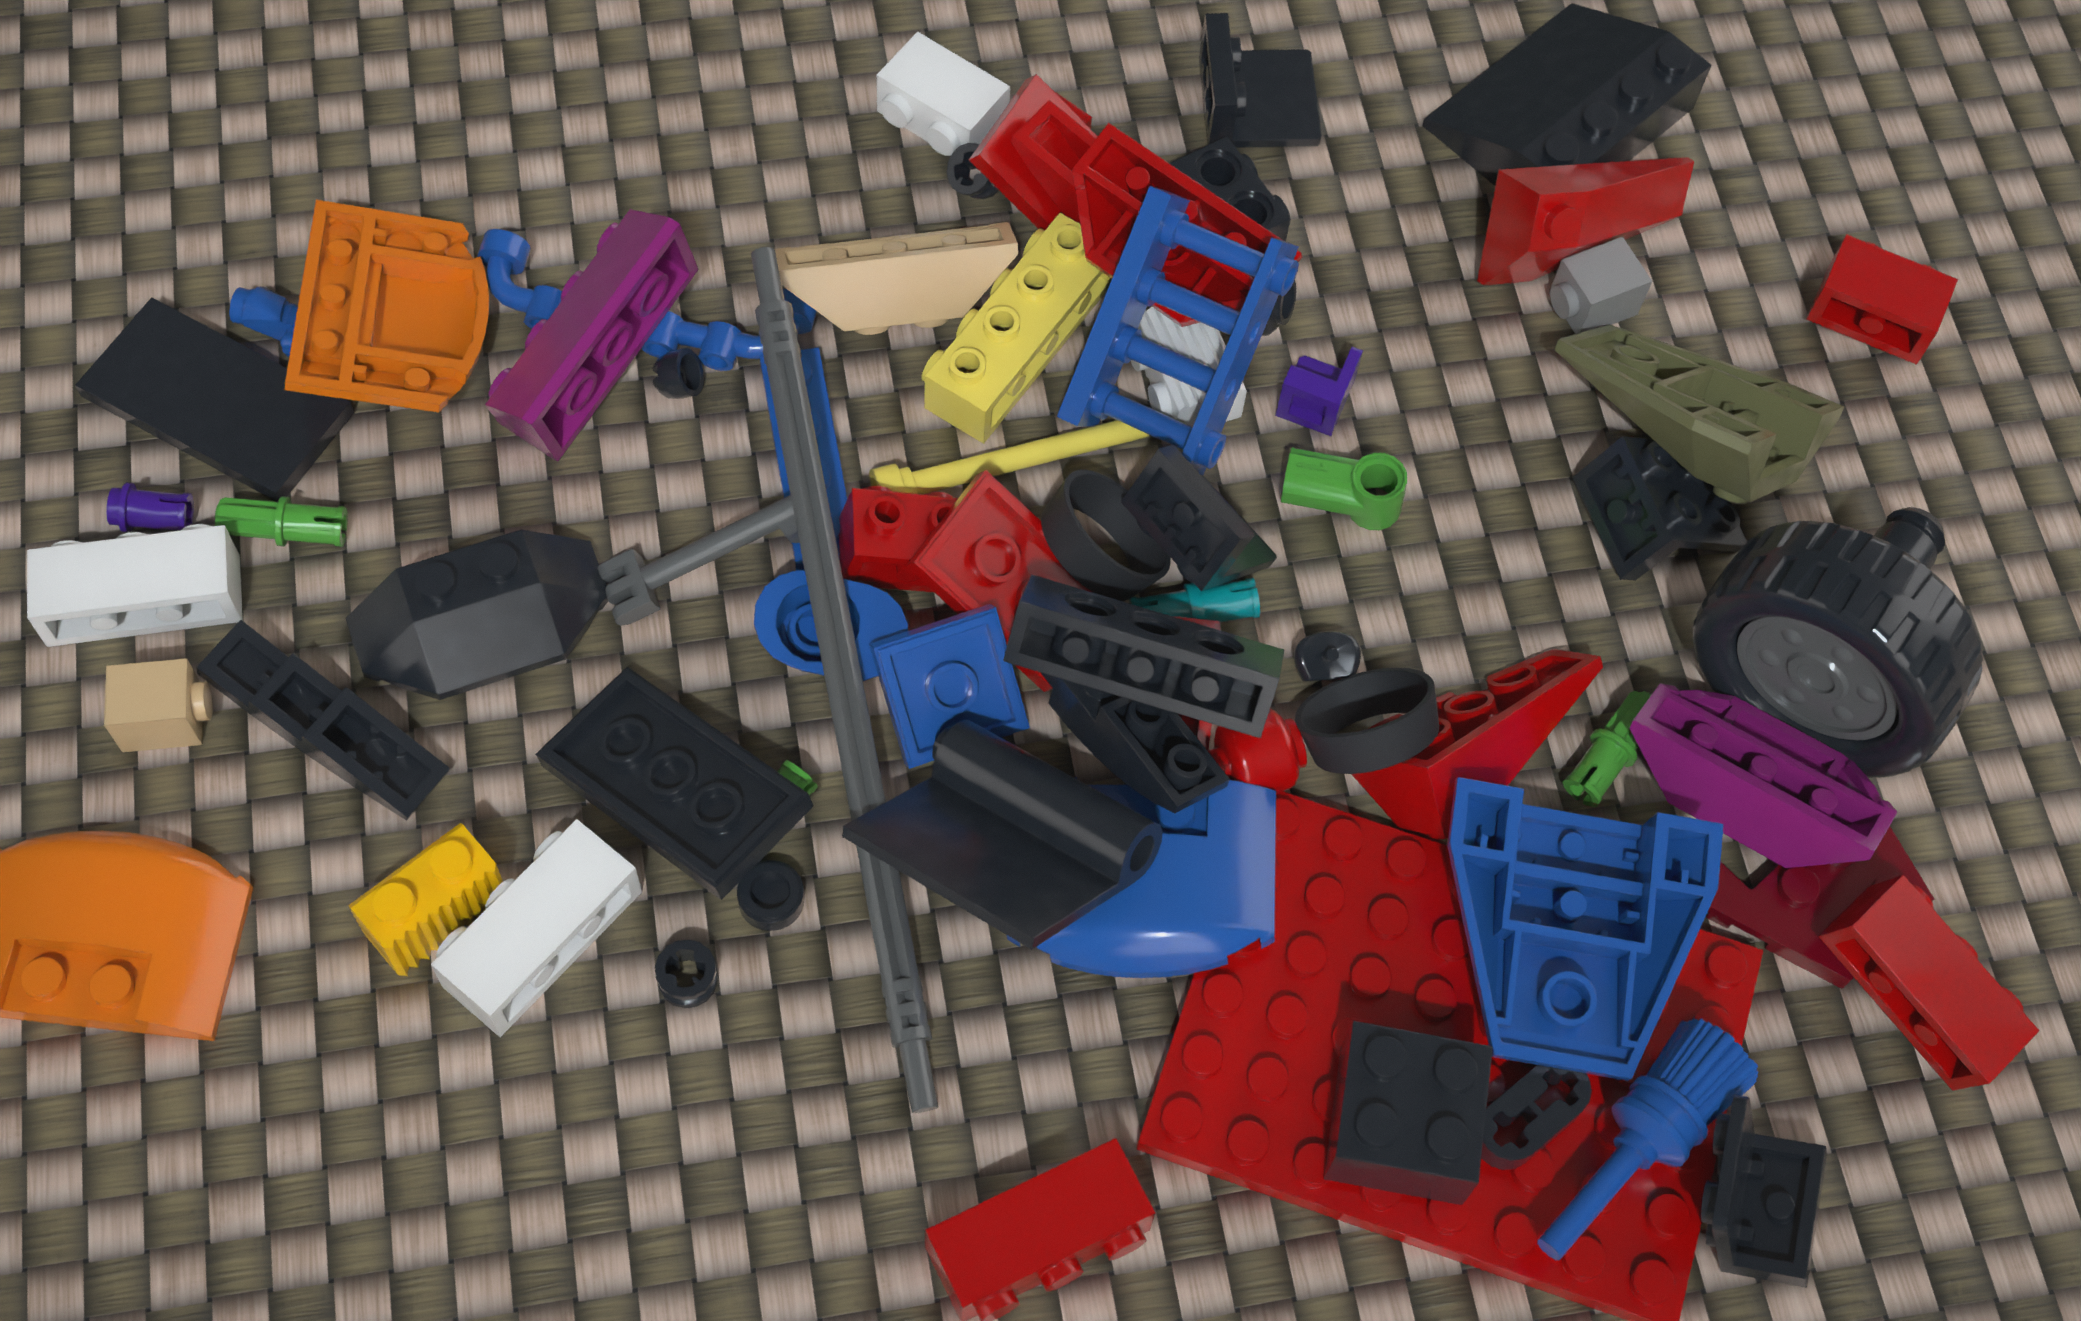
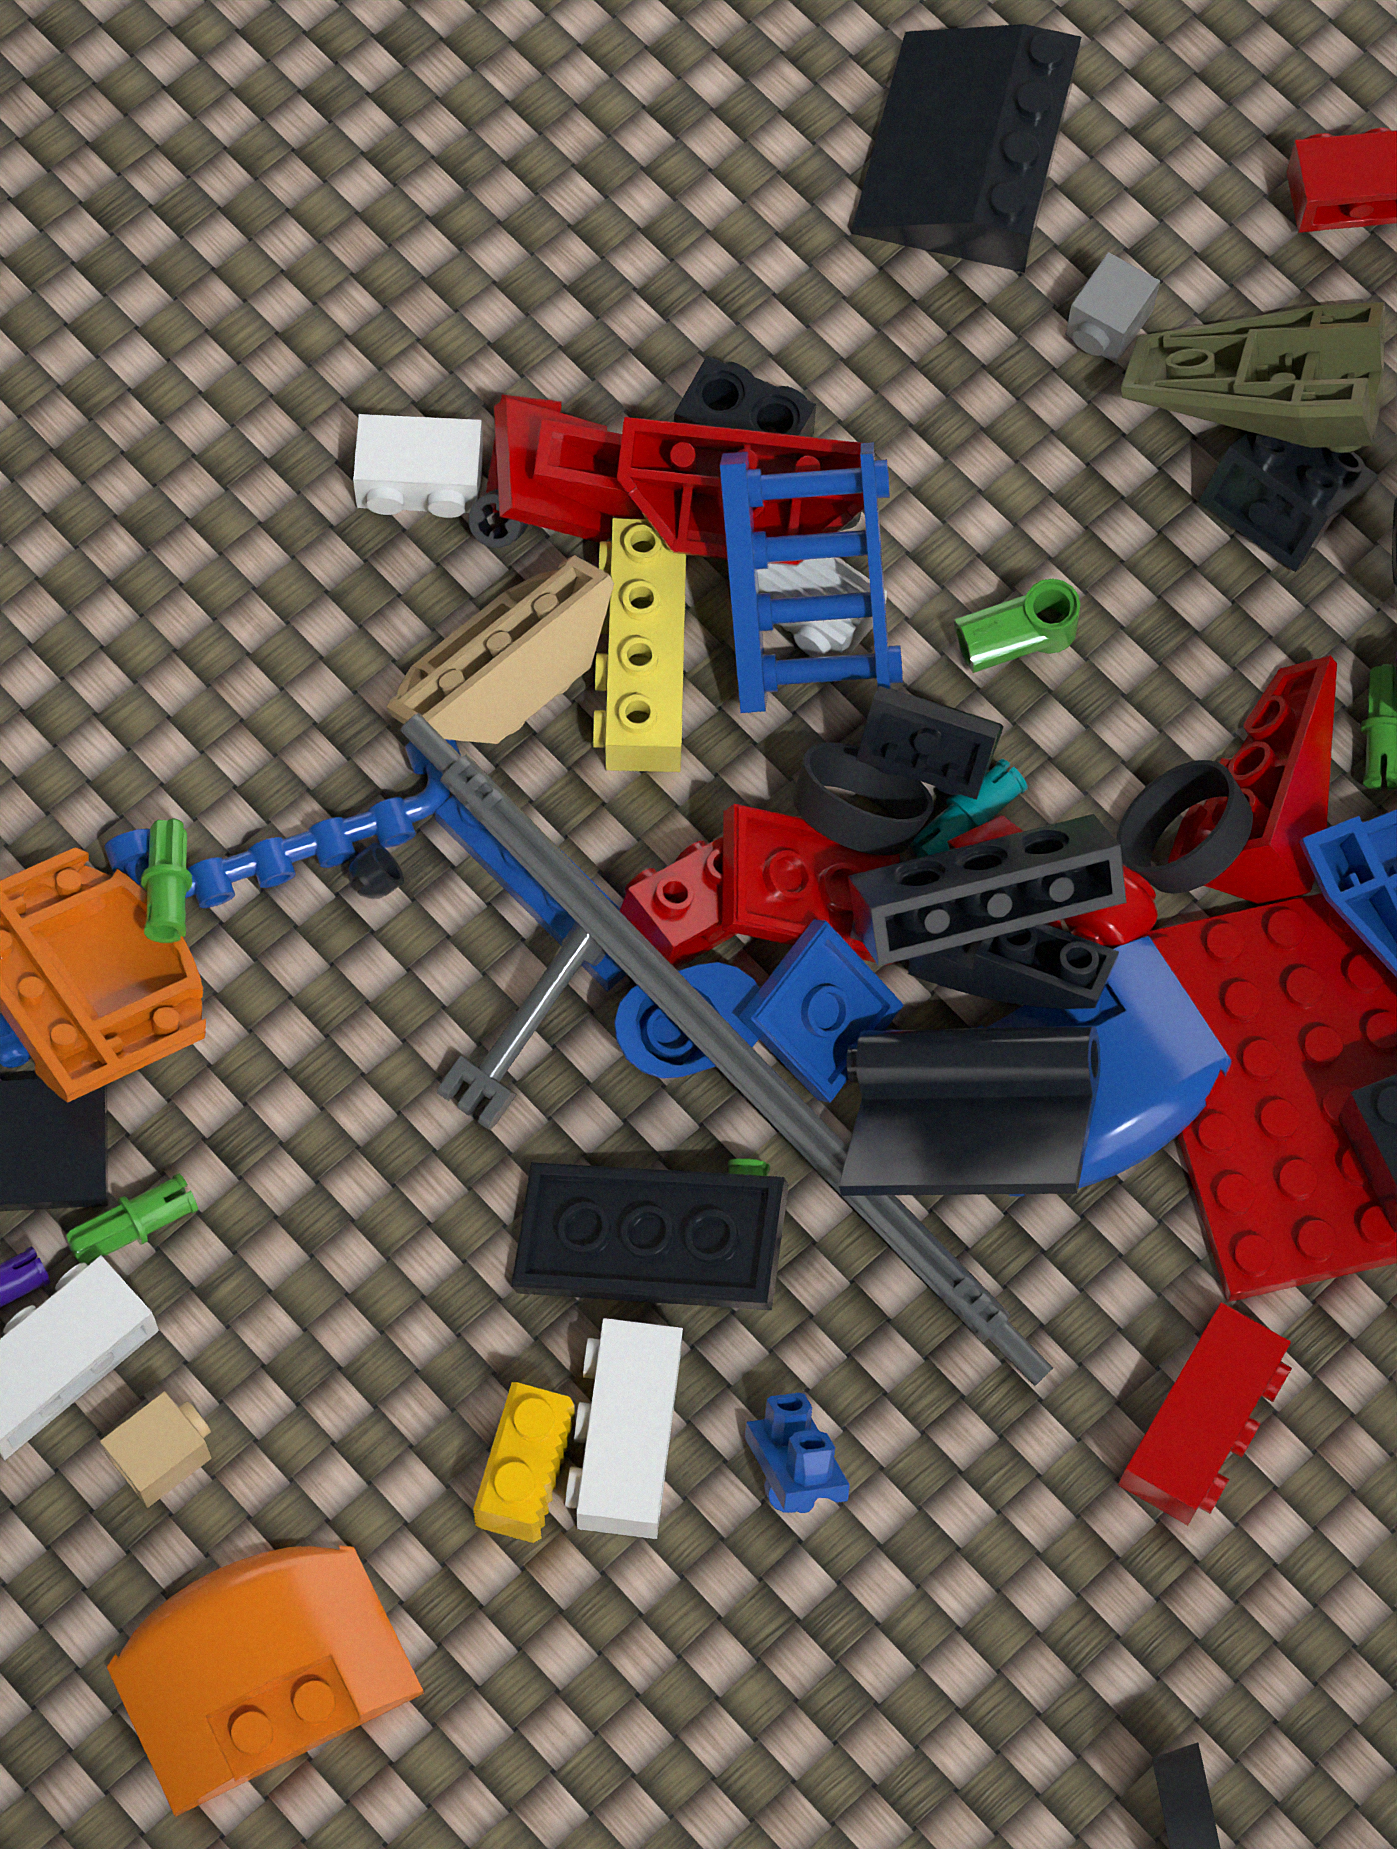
camera: 30 degrees left, 5 degrees up
black slope [196,620,450,821] -> none
black wedge [345,529,608,700] -> none
magenta slope [485,209,699,462] -> none
black bush [655,939,718,1008] -> none
black tile [737,860,804,931] -> none
light yellow piece [869,420,1149,494] -> none
black bracket [1199,13,1322,148] -> none
dark purple panel [1275,347,1363,436] -> none
black piece [1294,632,1361,682] -> none
red wedge [1477,157,1695,286] -> none
none -> bright green axle [141,818,192,943]
none -> blue hips [745,1393,850,1513]

